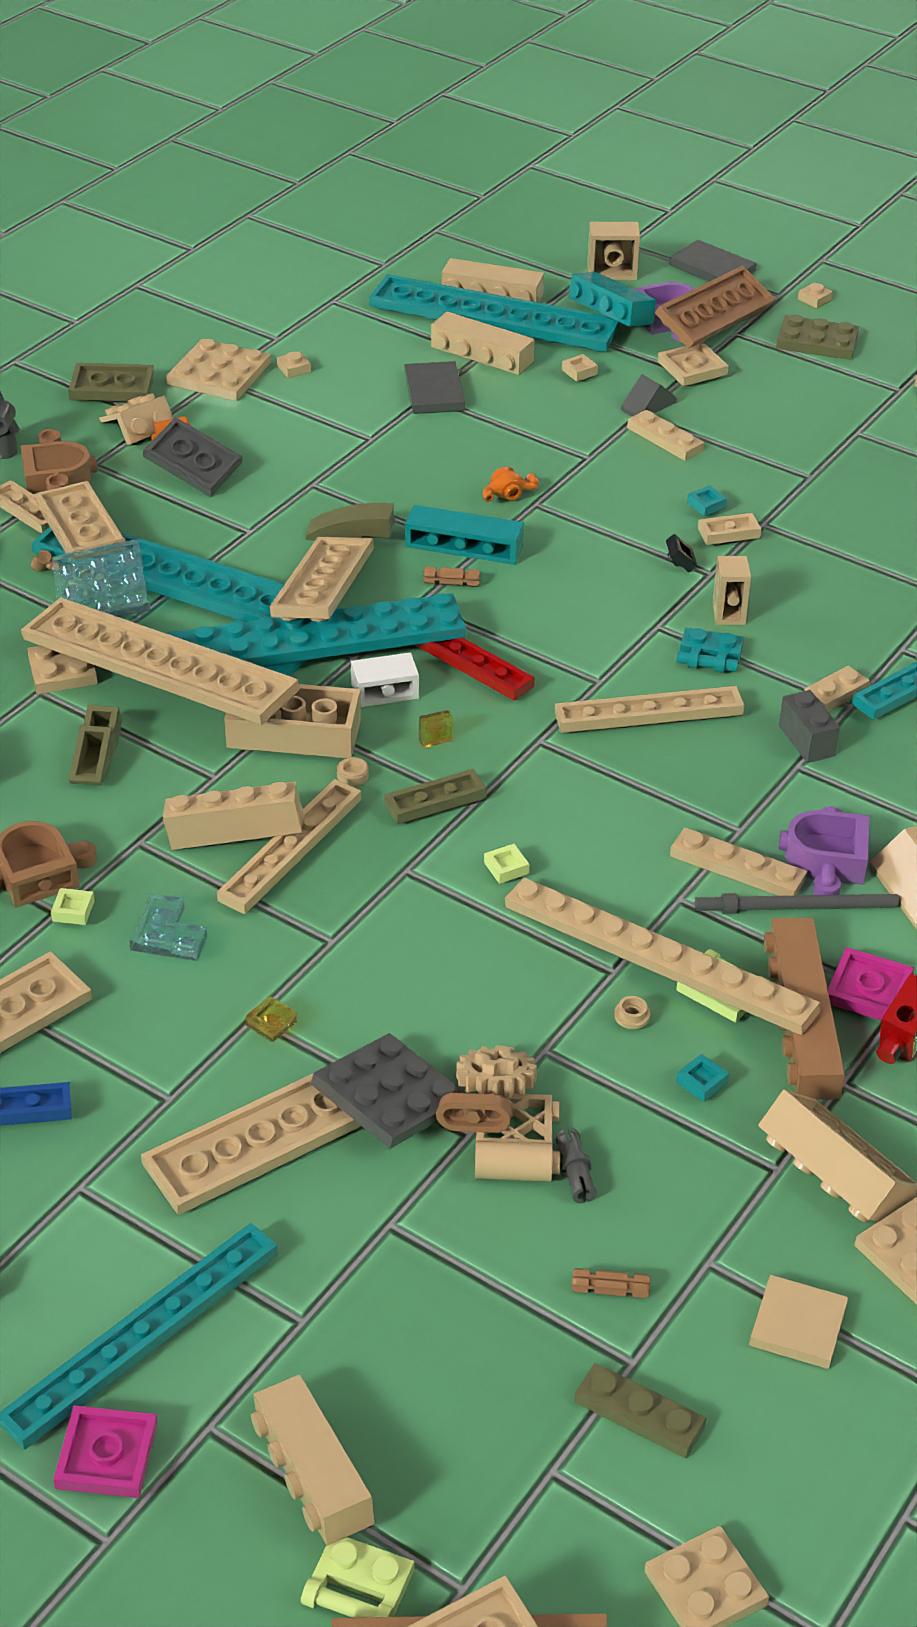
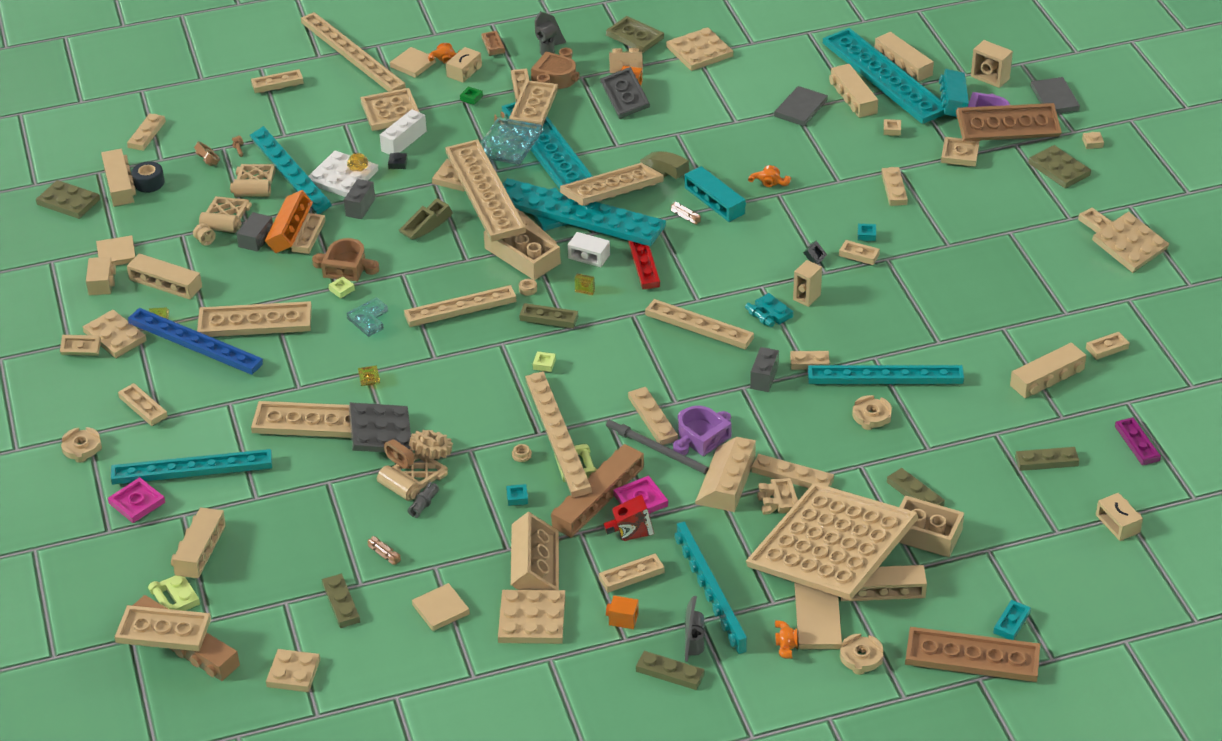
camera: 40 degrees right, 0 degrees up
tan brick [163,781,303,850] -> none
tan plate [277,351,311,378] -> none
dark grey slope [621,374,677,417] -> none

